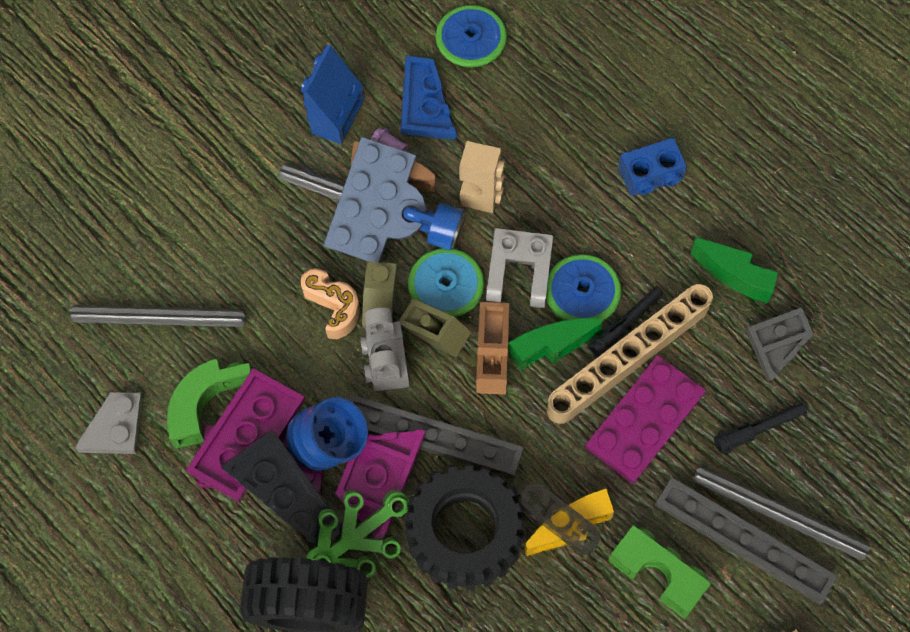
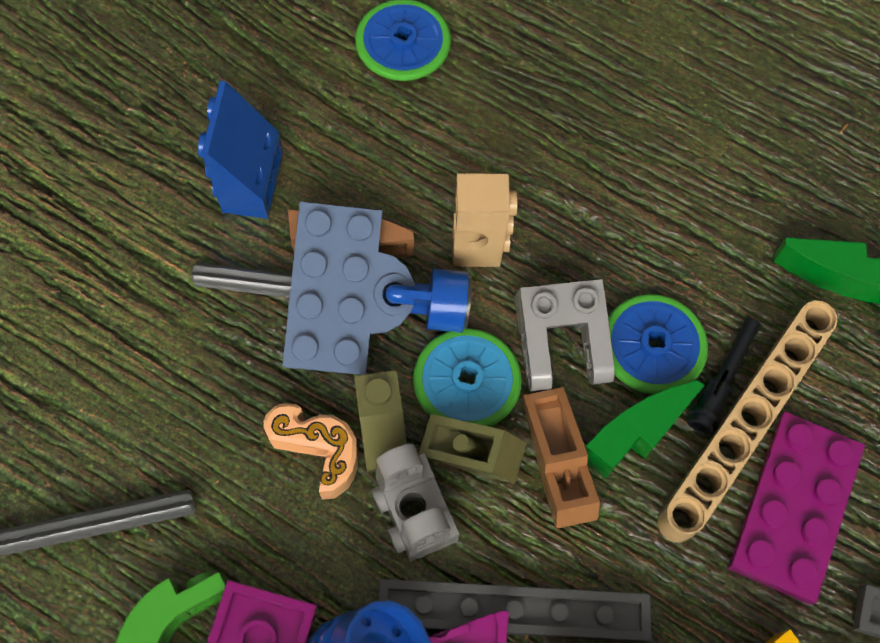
camera: 20 degrees left, 0 degrees up
lavender pin [371,127,408,152] -> none
blue wing [400,56,457,140] -> none
blue brick [618,138,687,196] -> none

